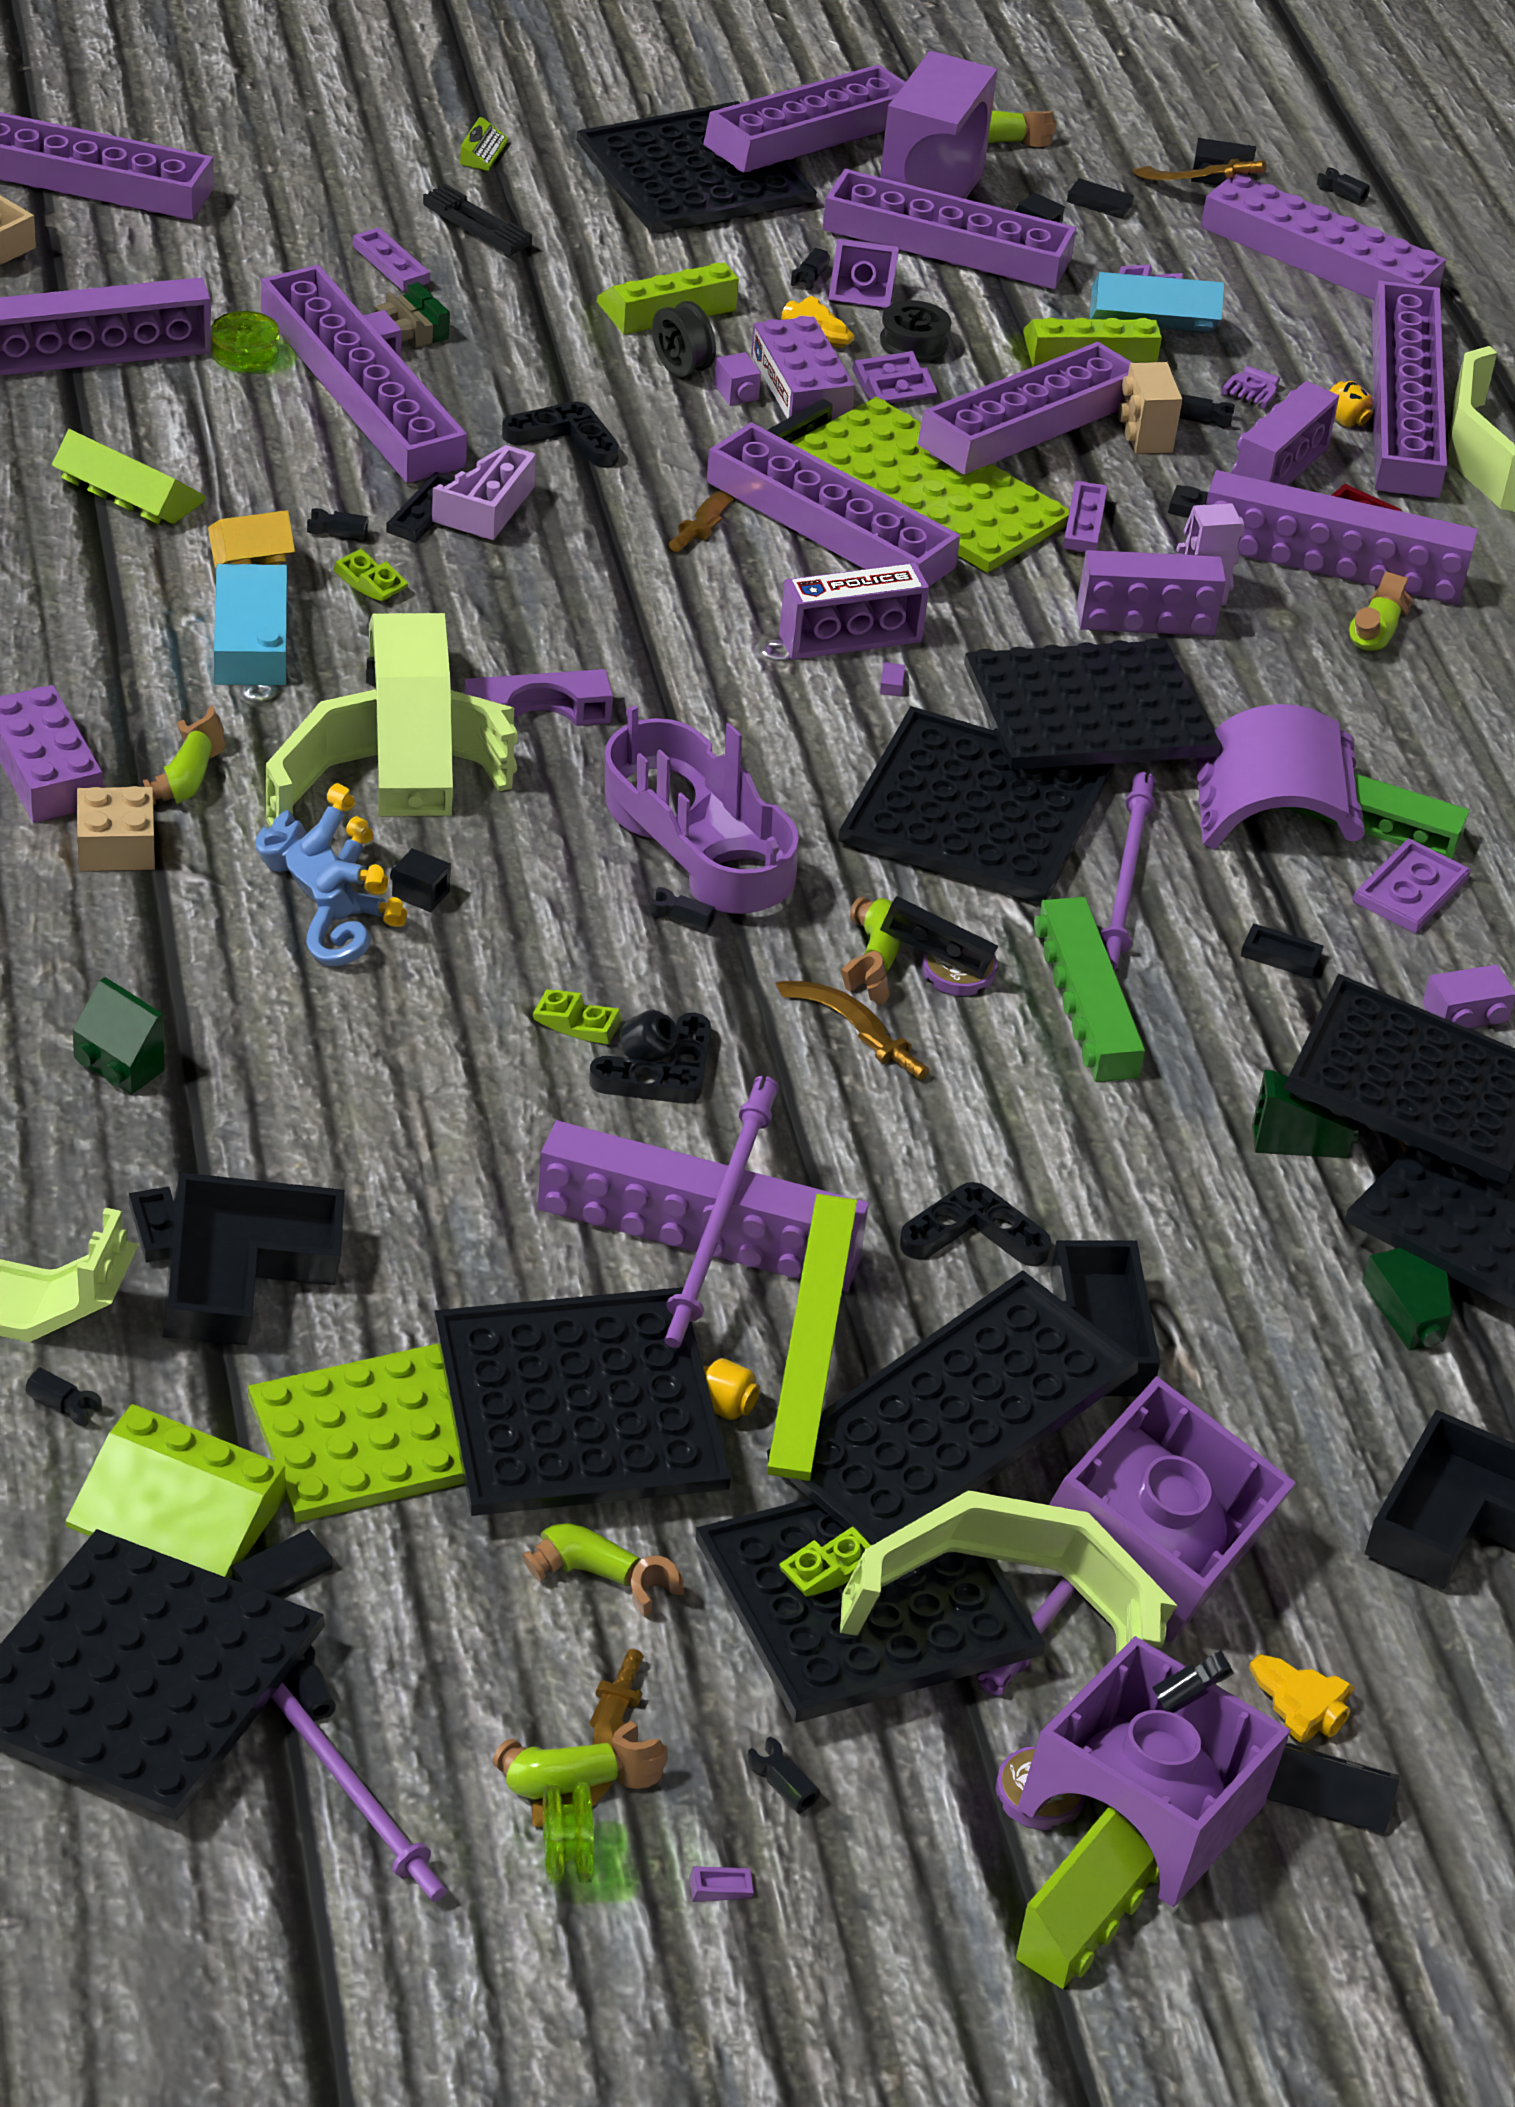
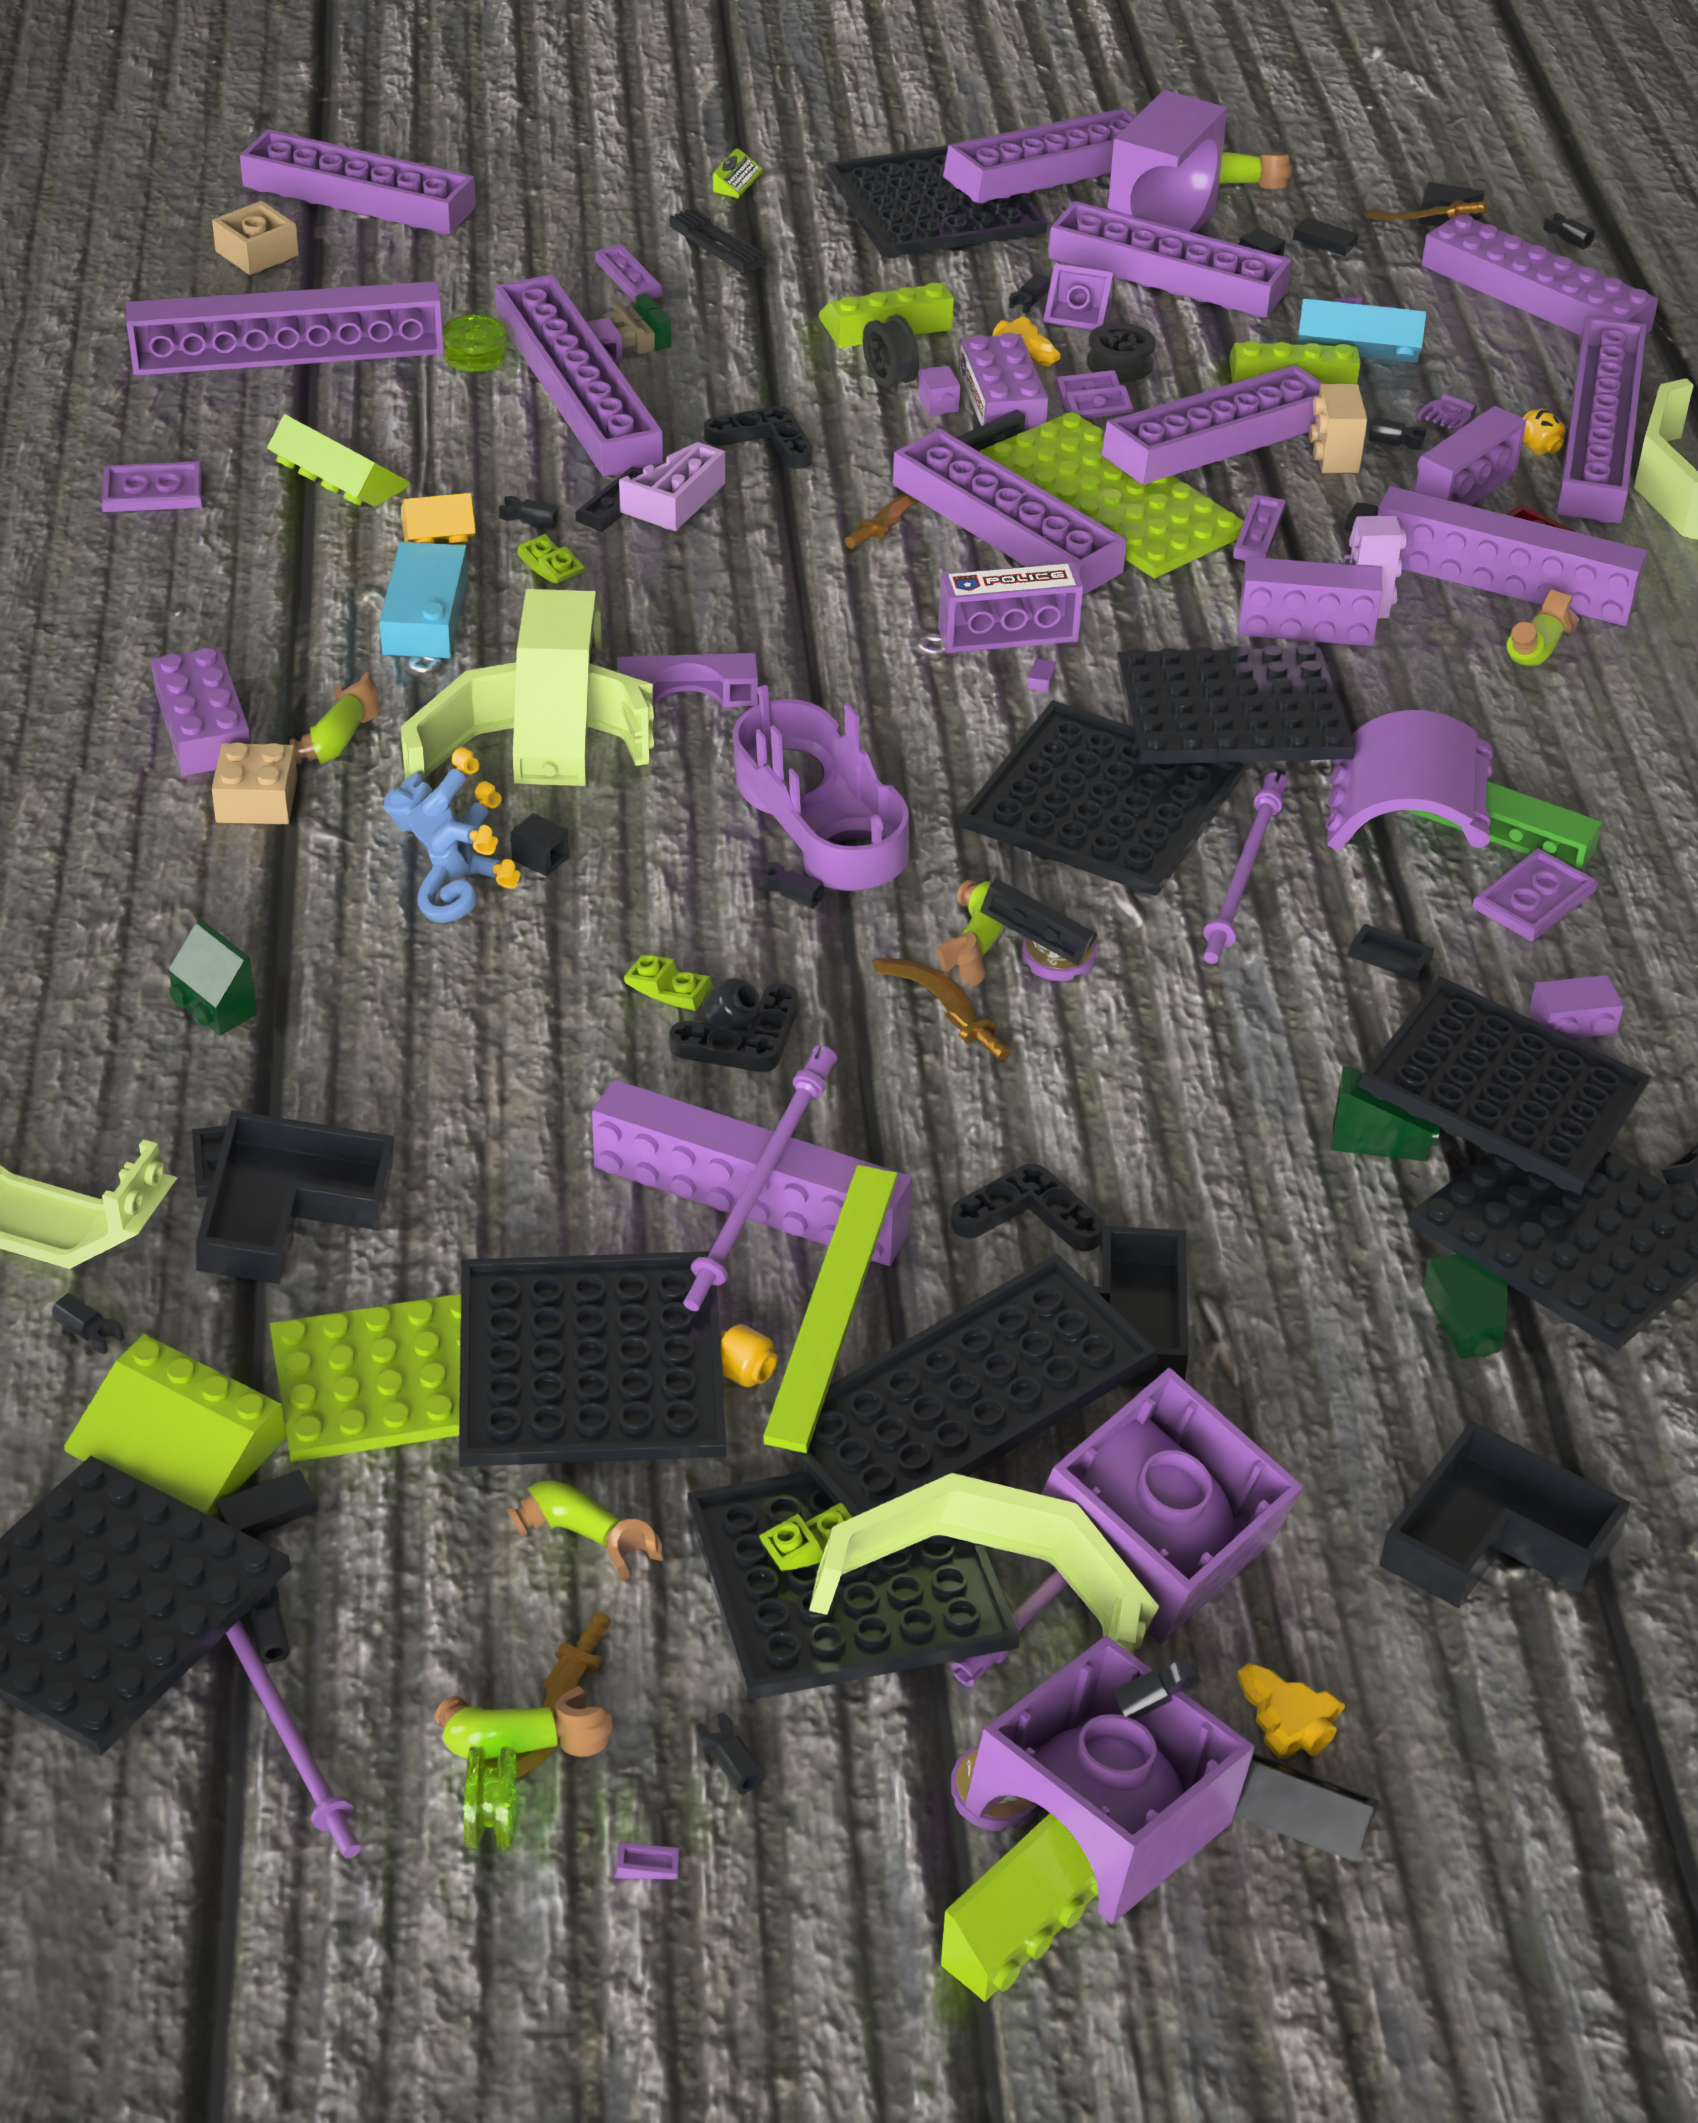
camera: 10 degrees right, 0 degrees up
bright green brick [1034,897,1145,1082] -> none

